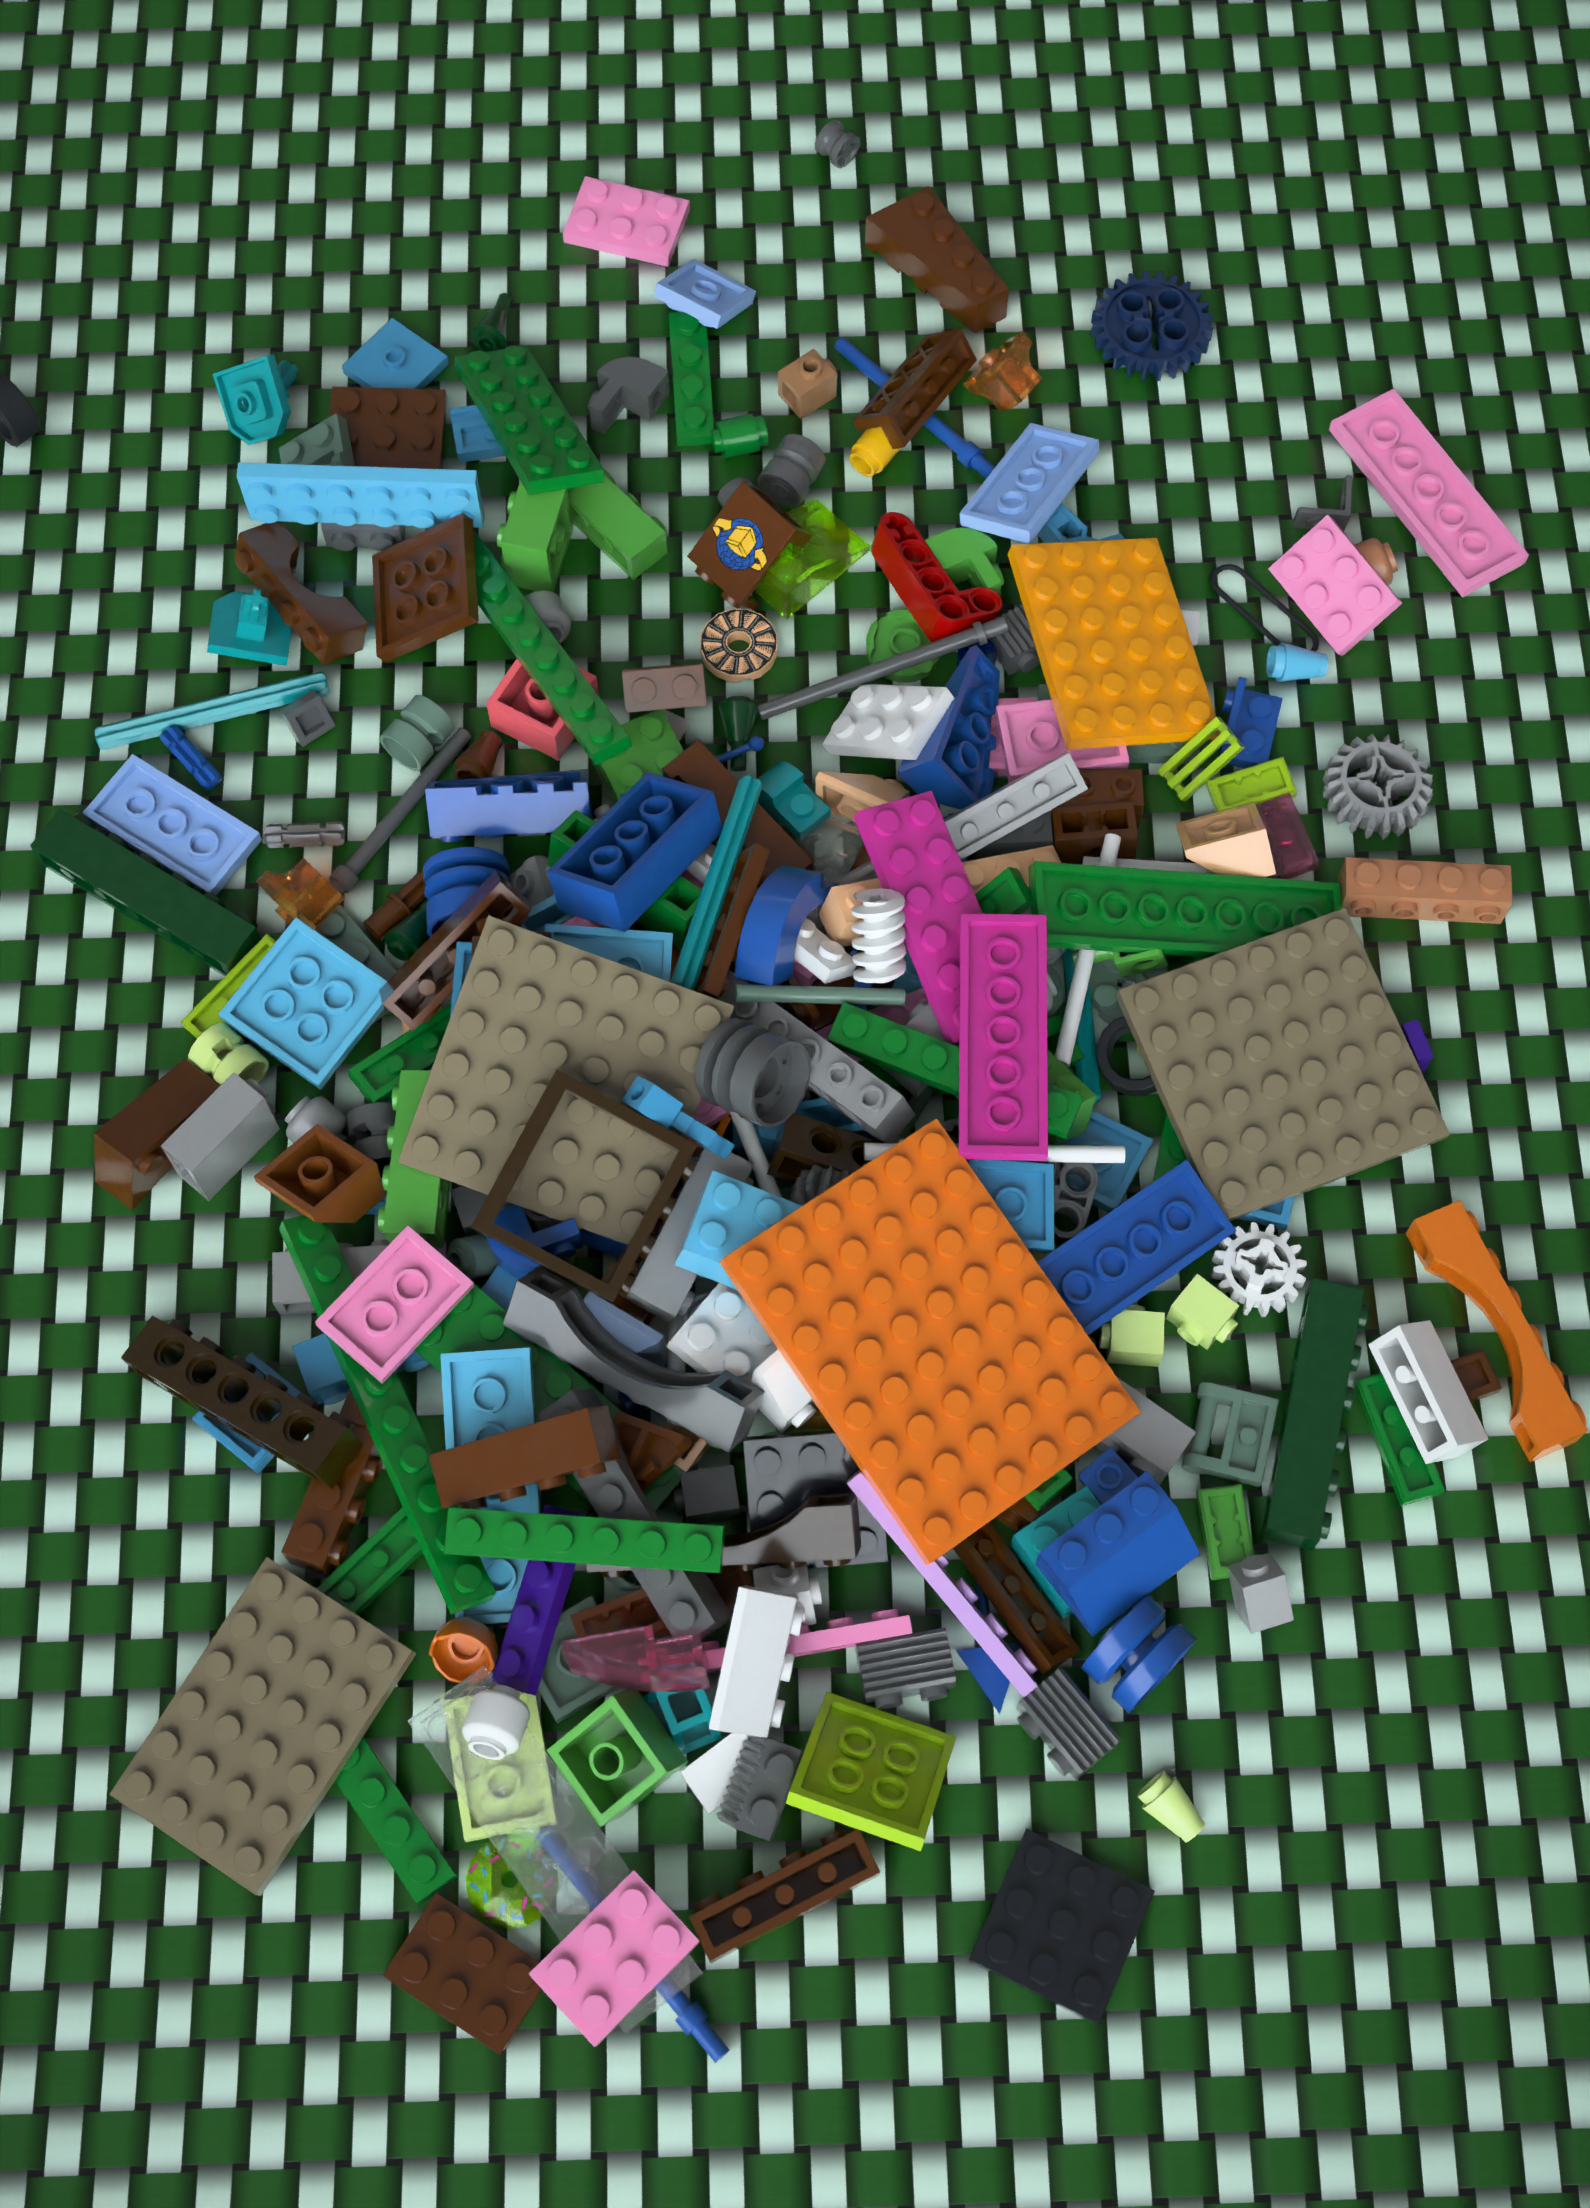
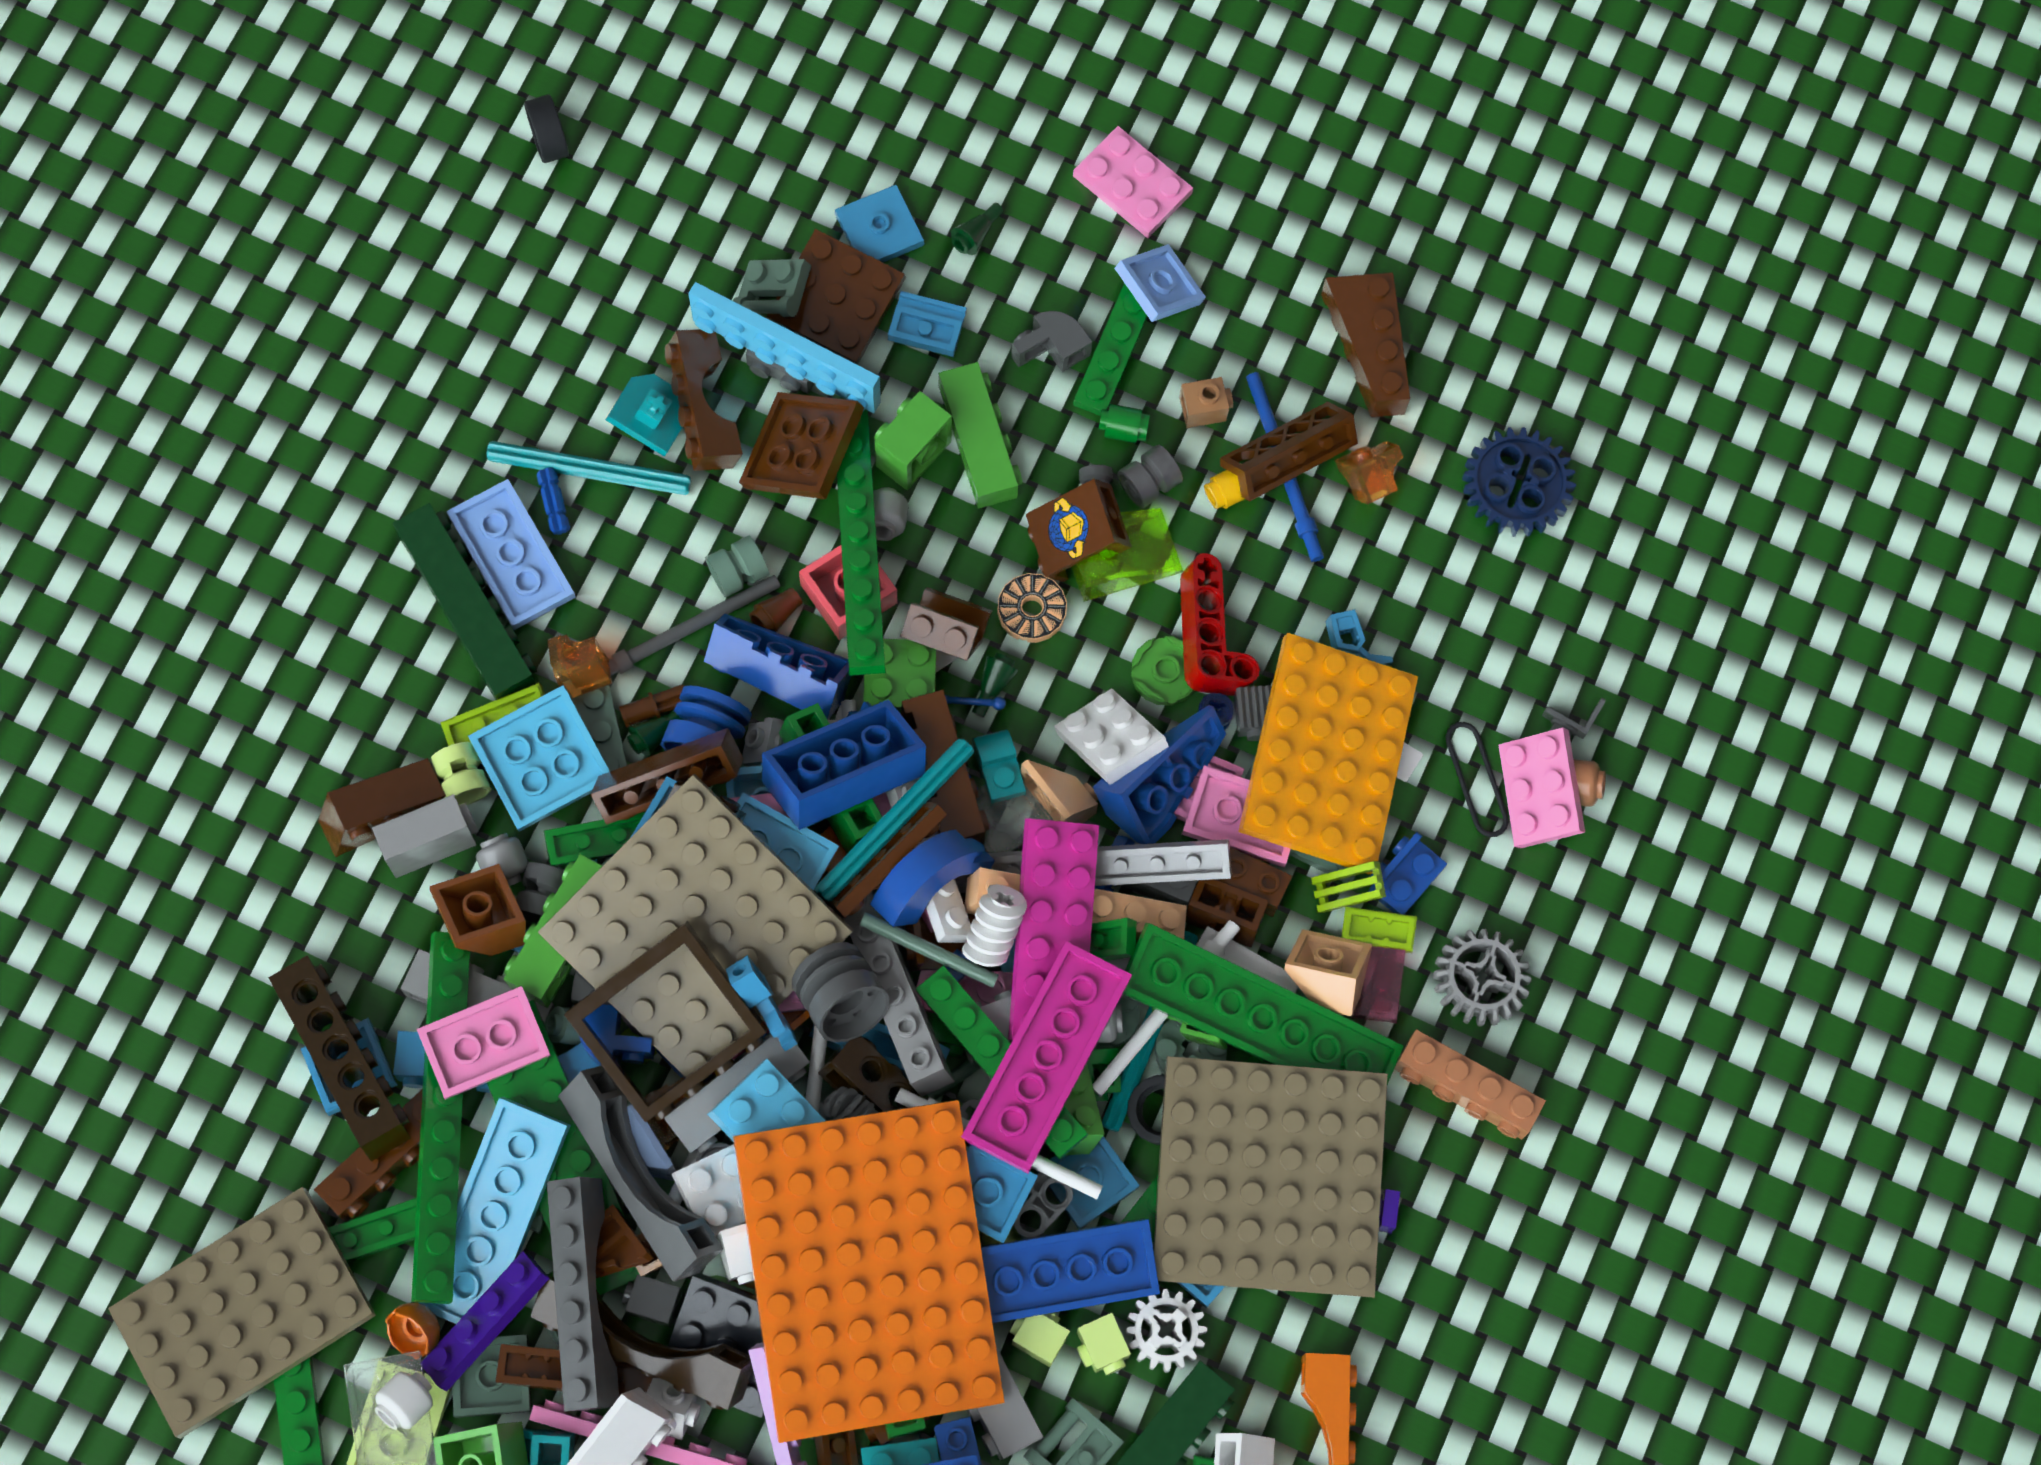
camera: 20 degrees right, 5 degrees up
teal piece [213,354,298,445] -> none
dark grey axle [265,821,346,848] -> none
dark grey tile [279,689,335,747] -> none
reddish brown brick [429,1405,621,1509] -> none
green plate [444,1507,725,1573] -> none
green plate [455,345,604,495] -> none
clear pink slope [561,1625,711,1692] -> none
dark grey bar [758,616,1009,720] -> none
dark grey wheel [815,120,860,168] -> none
bright green brick [925,528,1004,596] -> none
light blue plate [959,423,1099,544] -> none
medium azure cone [1266,642,1328,682] -> none
bright pink plate [1329,388,1529,598] -> none

